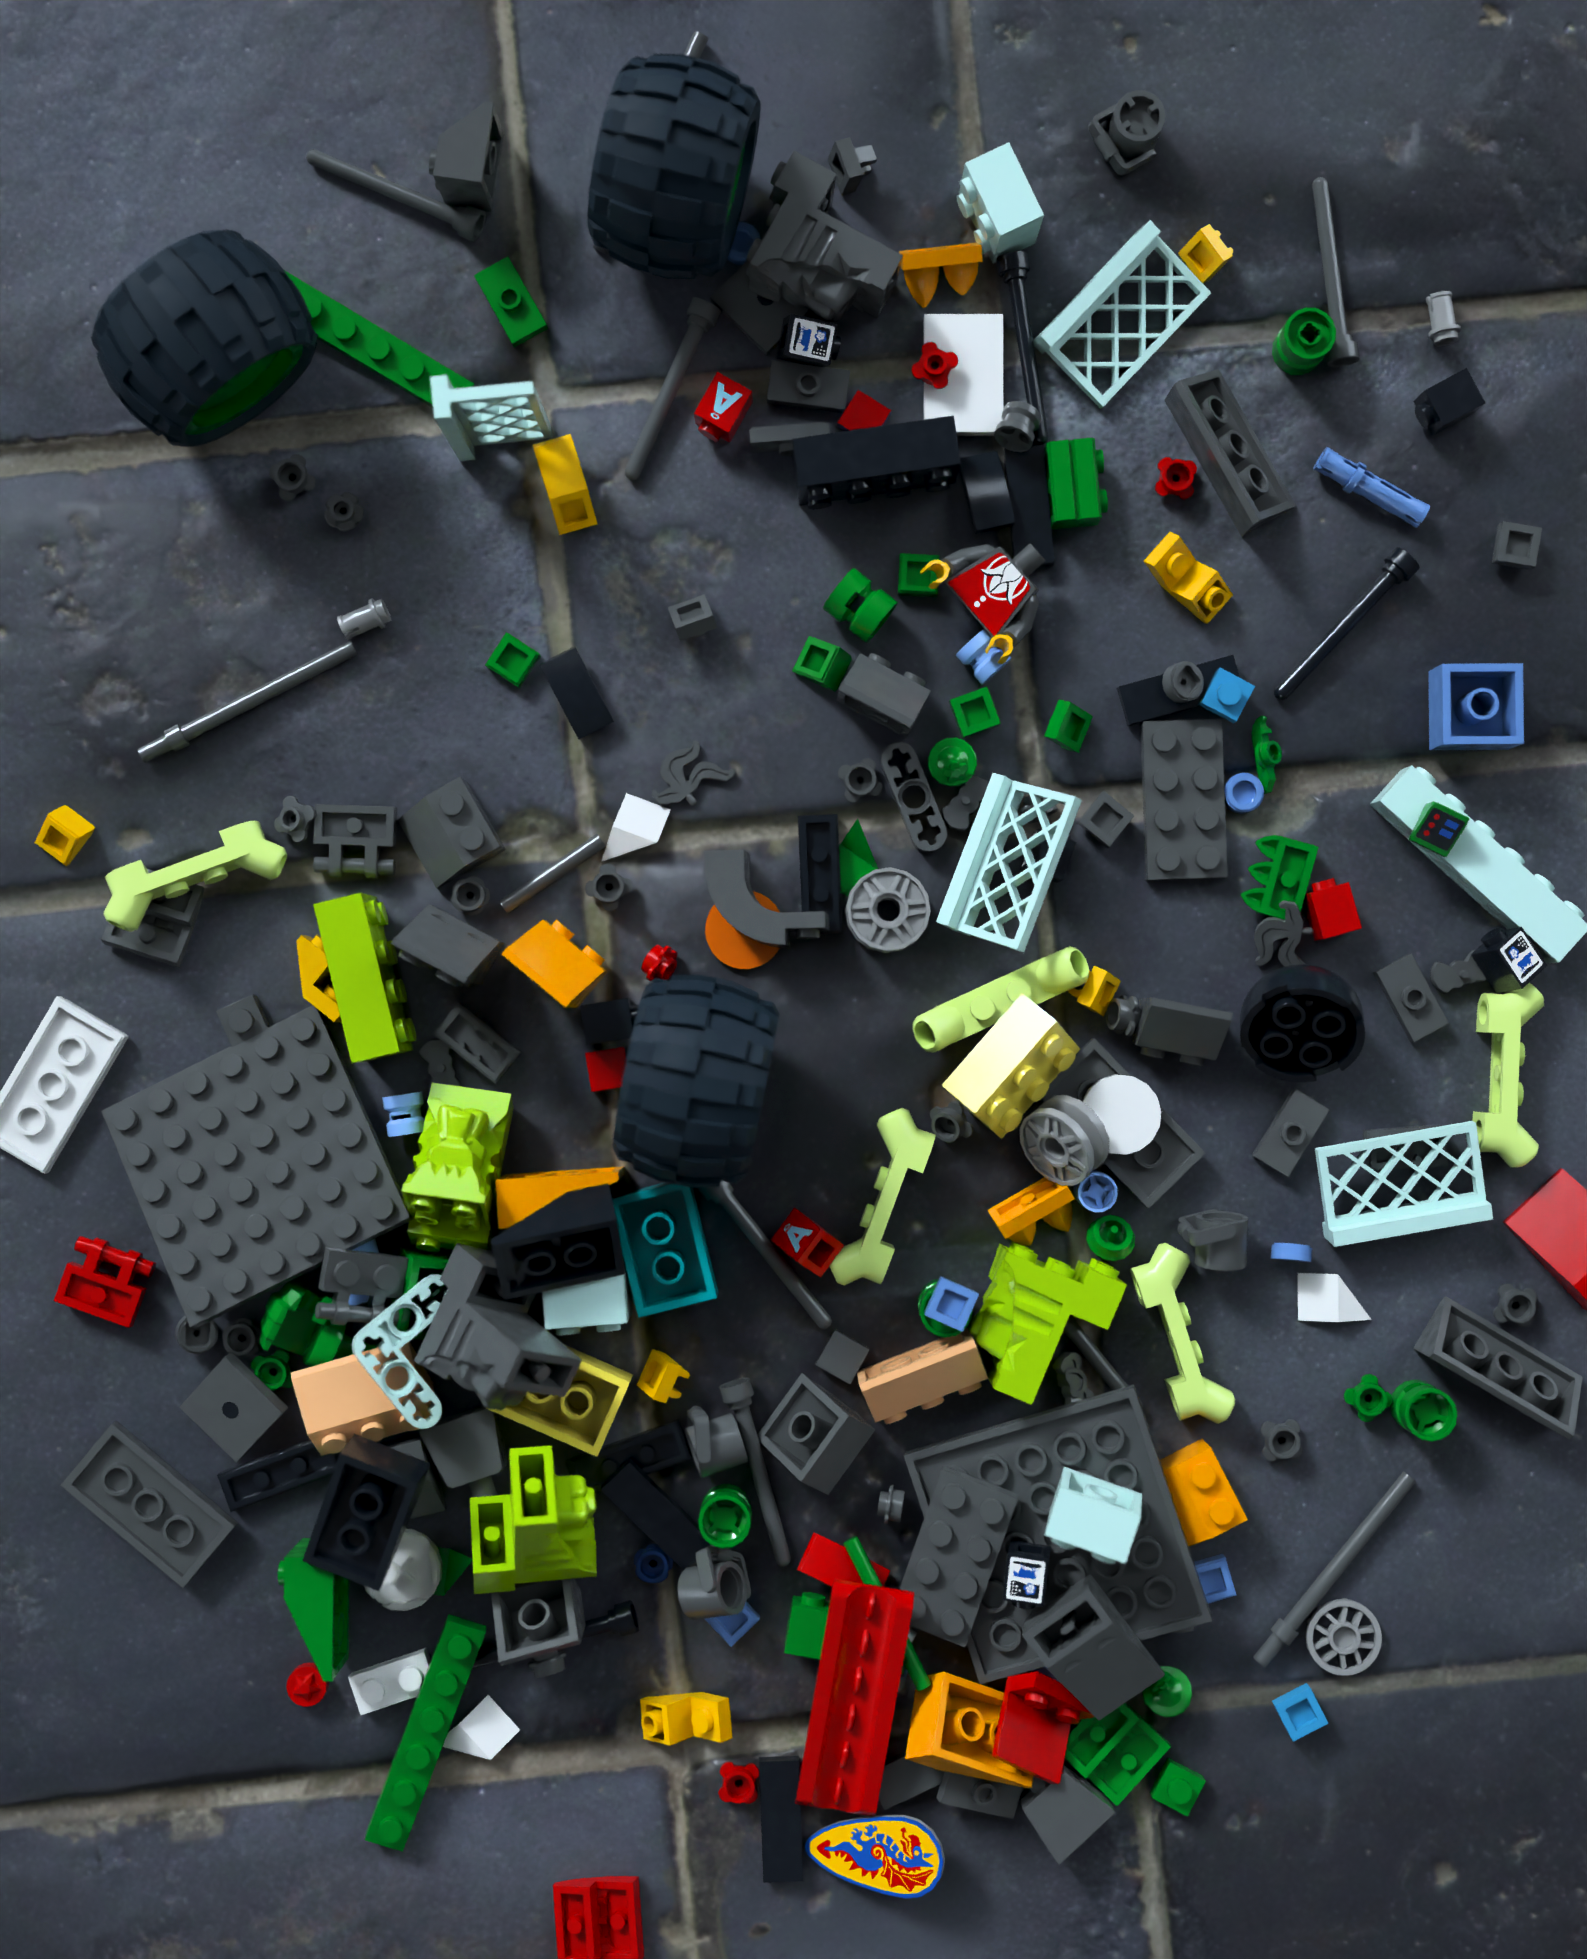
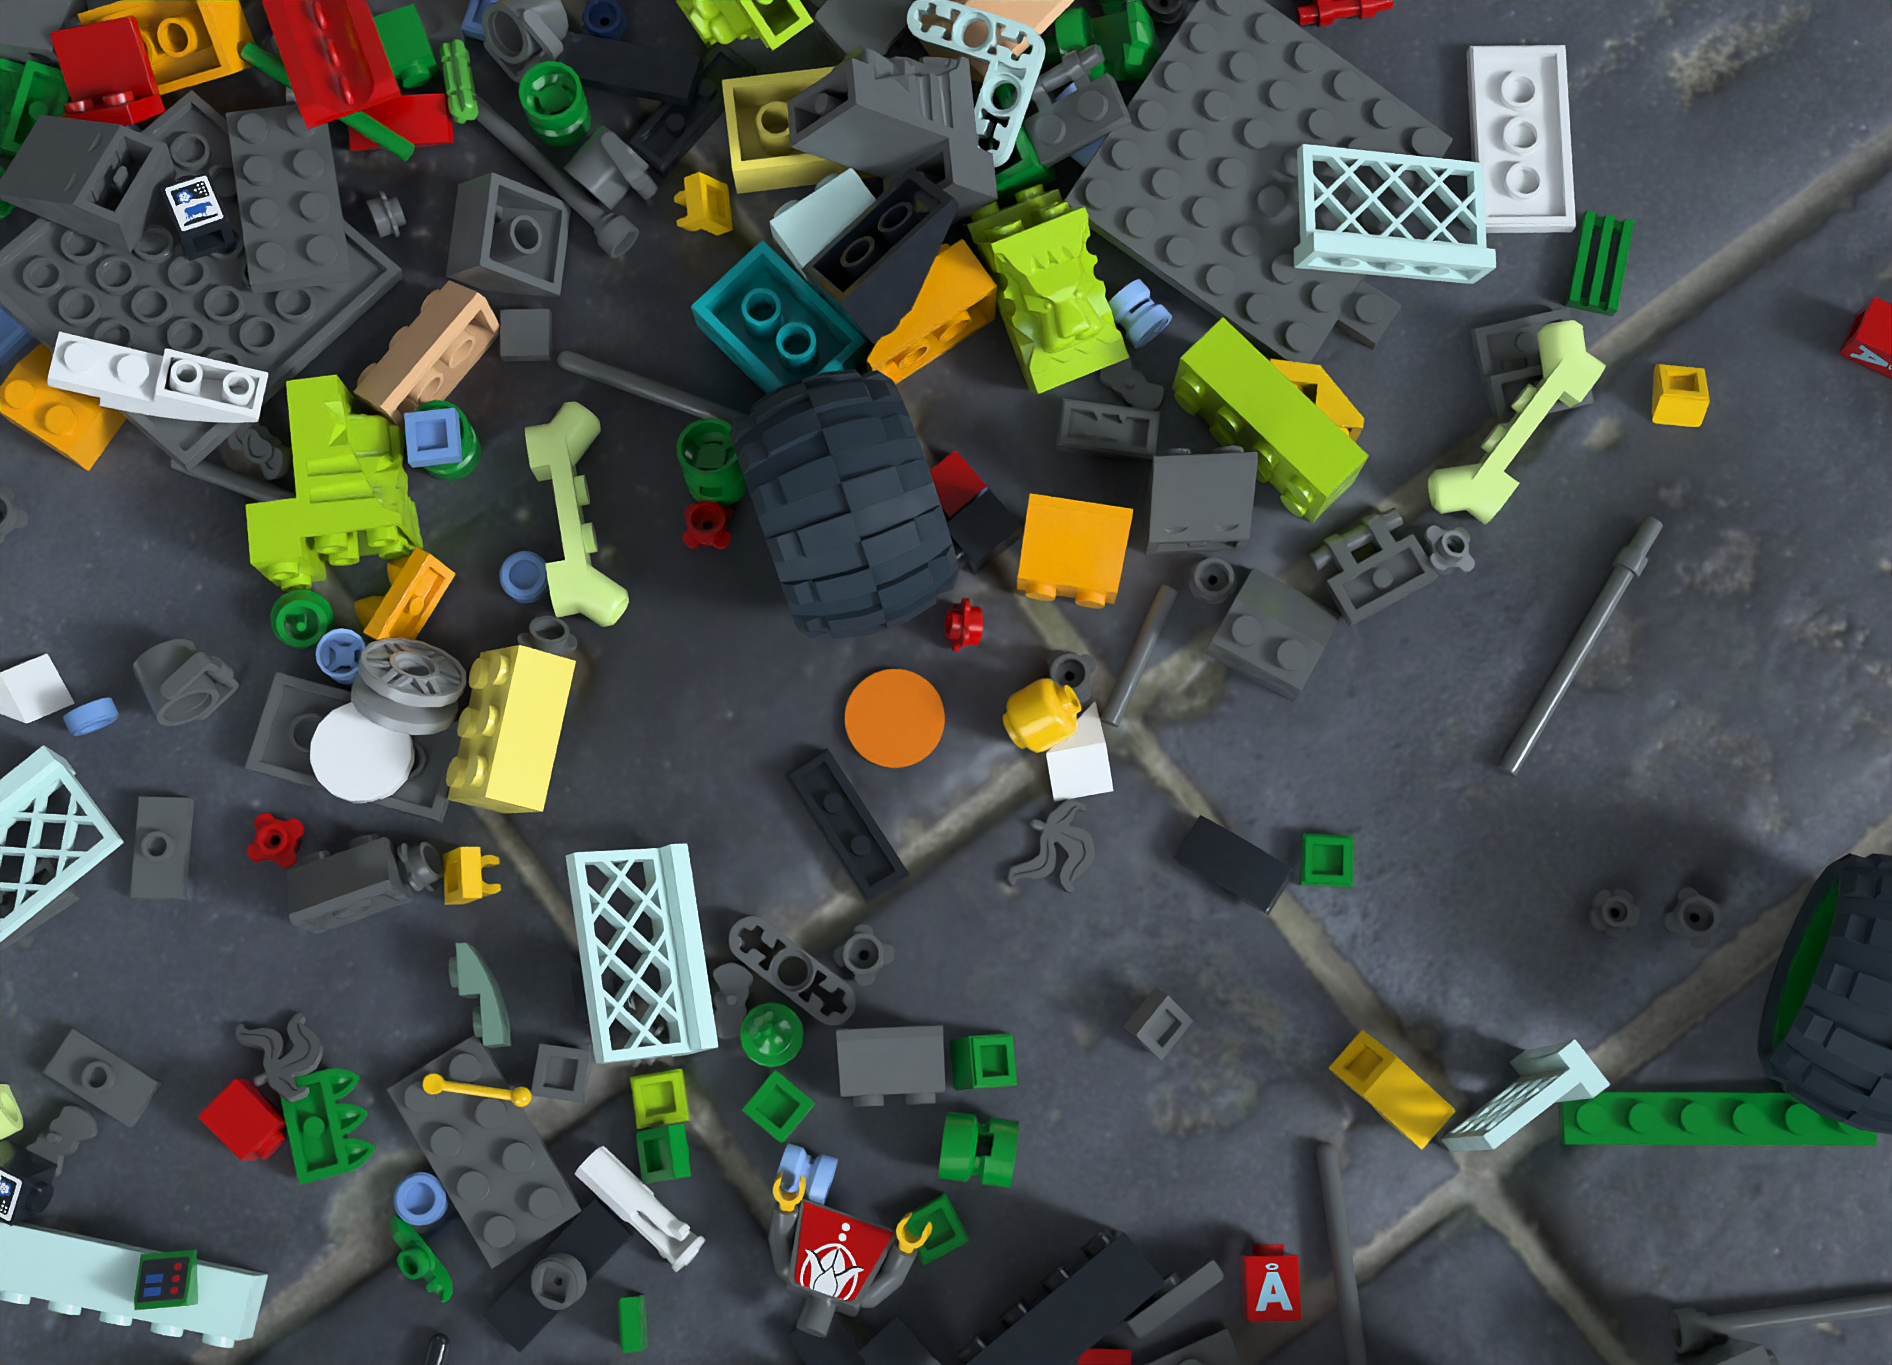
camera: 150 degrees right, 10 degrees down
light grey pin [337,598,391,640] -> none
green plate [474,256,548,348] -> none
dark grey arch [704,850,830,948] -> none
red brick [771,1208,844,1278] -> none
green sticker [839,818,878,897] -> none
light grey wheel [845,867,931,953] -> none
yellowish green plate [912,946,1089,1053] -> none
light aqua brick [1045,1467,1142,1564] -> none
yellowish green plate [1130,1243,1235,1424] -> none
dark azure plate [1199,668,1255,723] -> none
black cylinder [1240,964,1365,1082] -> none
none -> white slope [47,332,268,423]
none -> red plate [247,813,304,868]
none -> yellow hinge [423,1073,531,1107]
none -> bright green axle [440,39,478,124]
none -> sand green slope [449,943,512,1048]
none -> medium blue tile [499,551,549,603]
none -> white piece [574,1146,706,1272]
none -> green tile [618,1294,648,1353]
none -> lime tile [630,1069,690,1129]
none -> green wheel [676,418,748,507]
none -> red plate [682,501,733,549]
none -> yellow head [1002,678,1081,753]
none -> light aqua fence [1294,144,1496,284]
none -> green tile [1565,210,1634,317]

